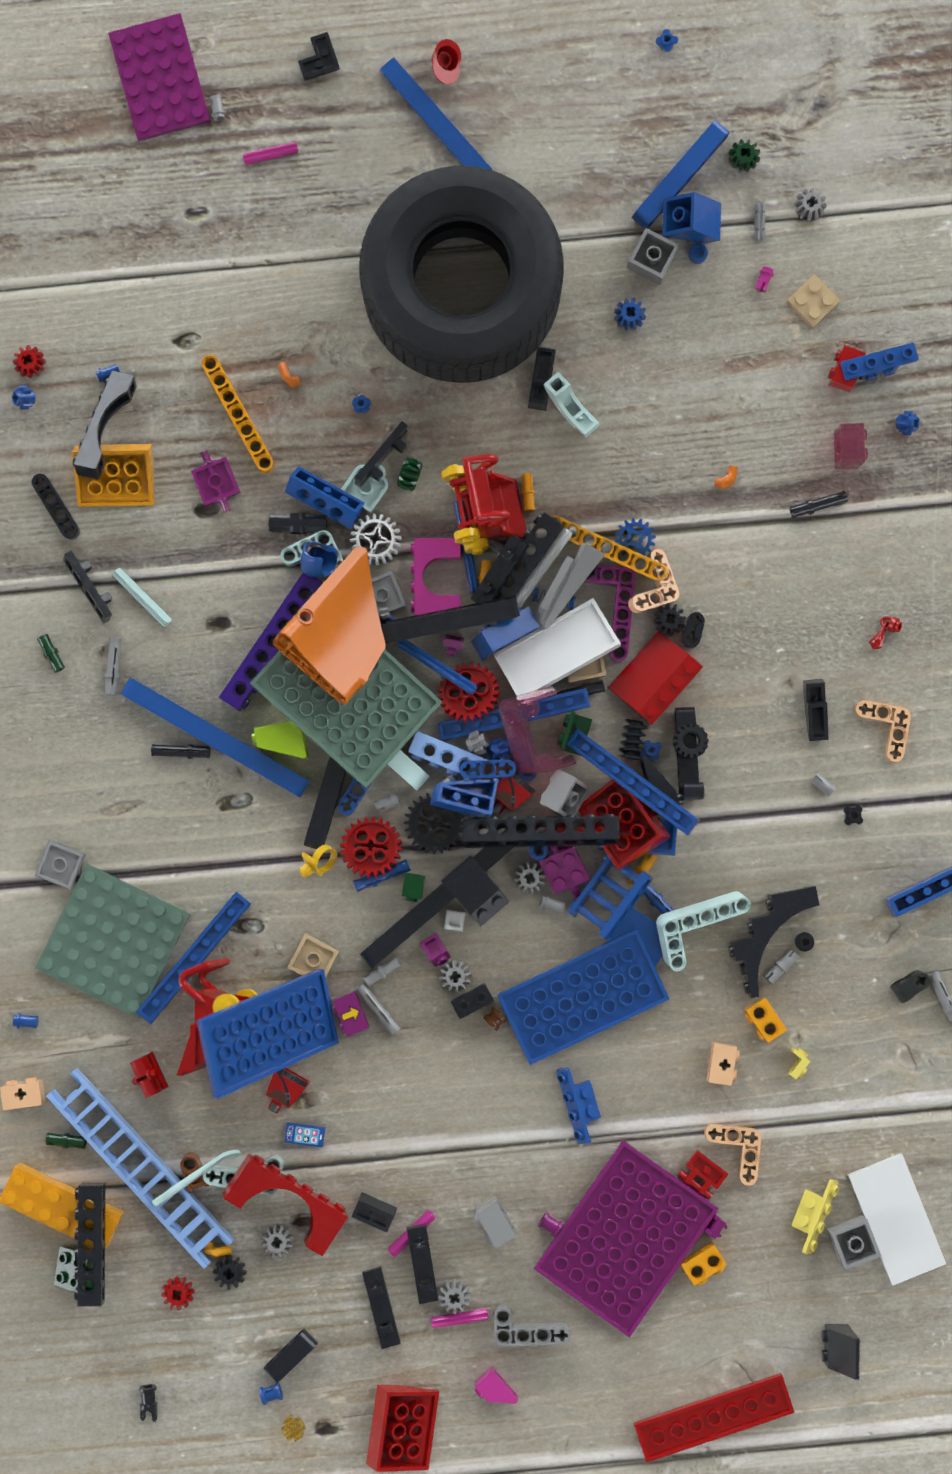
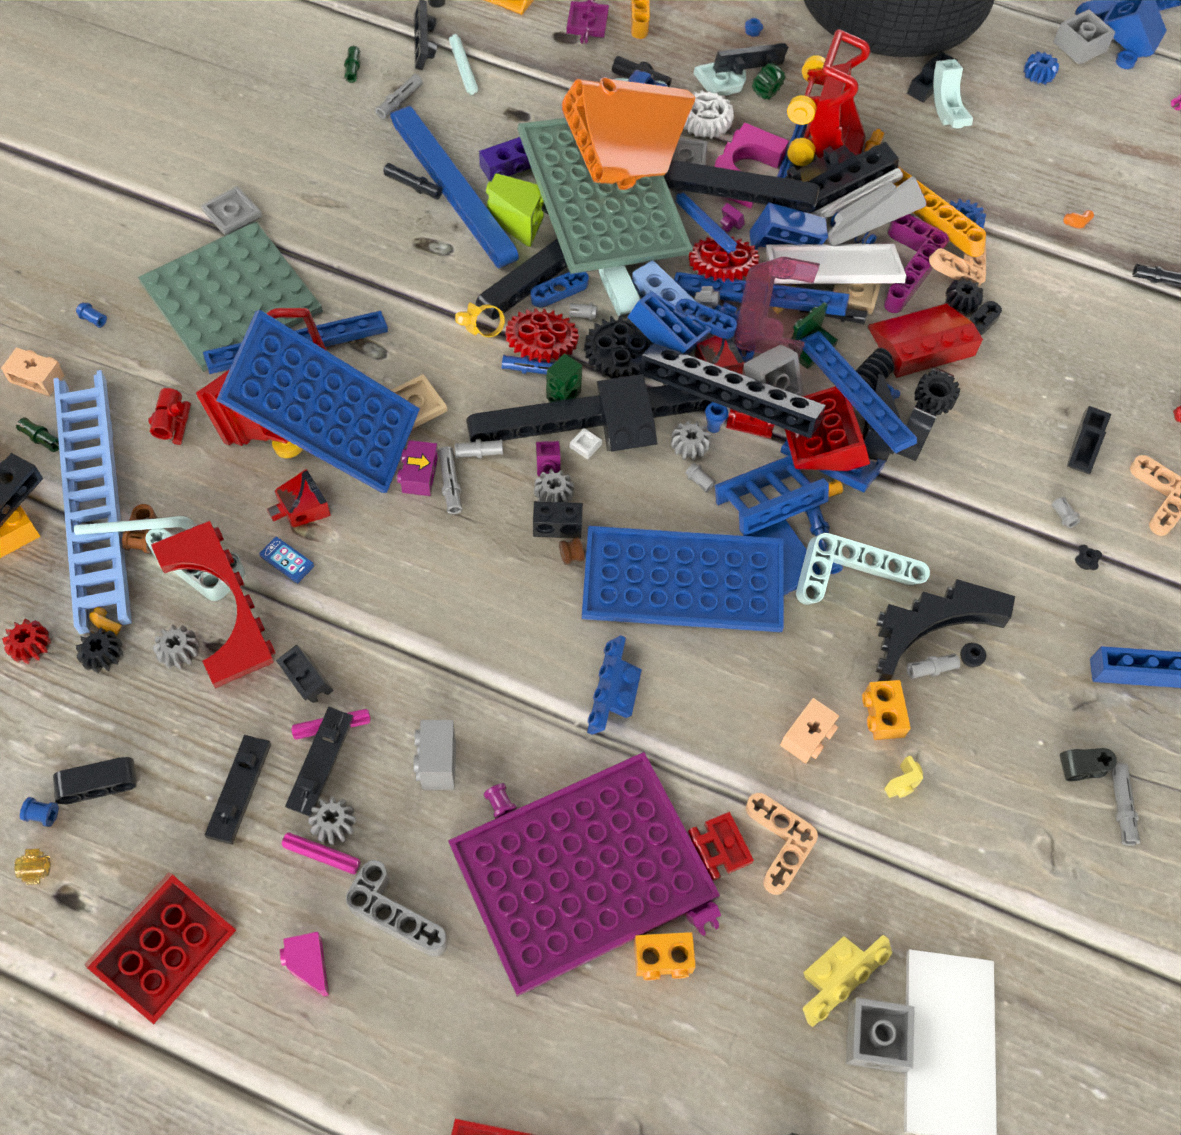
camera: 25 degrees right, 25 degrees down
blue brick [285,466,365,529] -> none
magenta plate [539,846,590,899] -> none

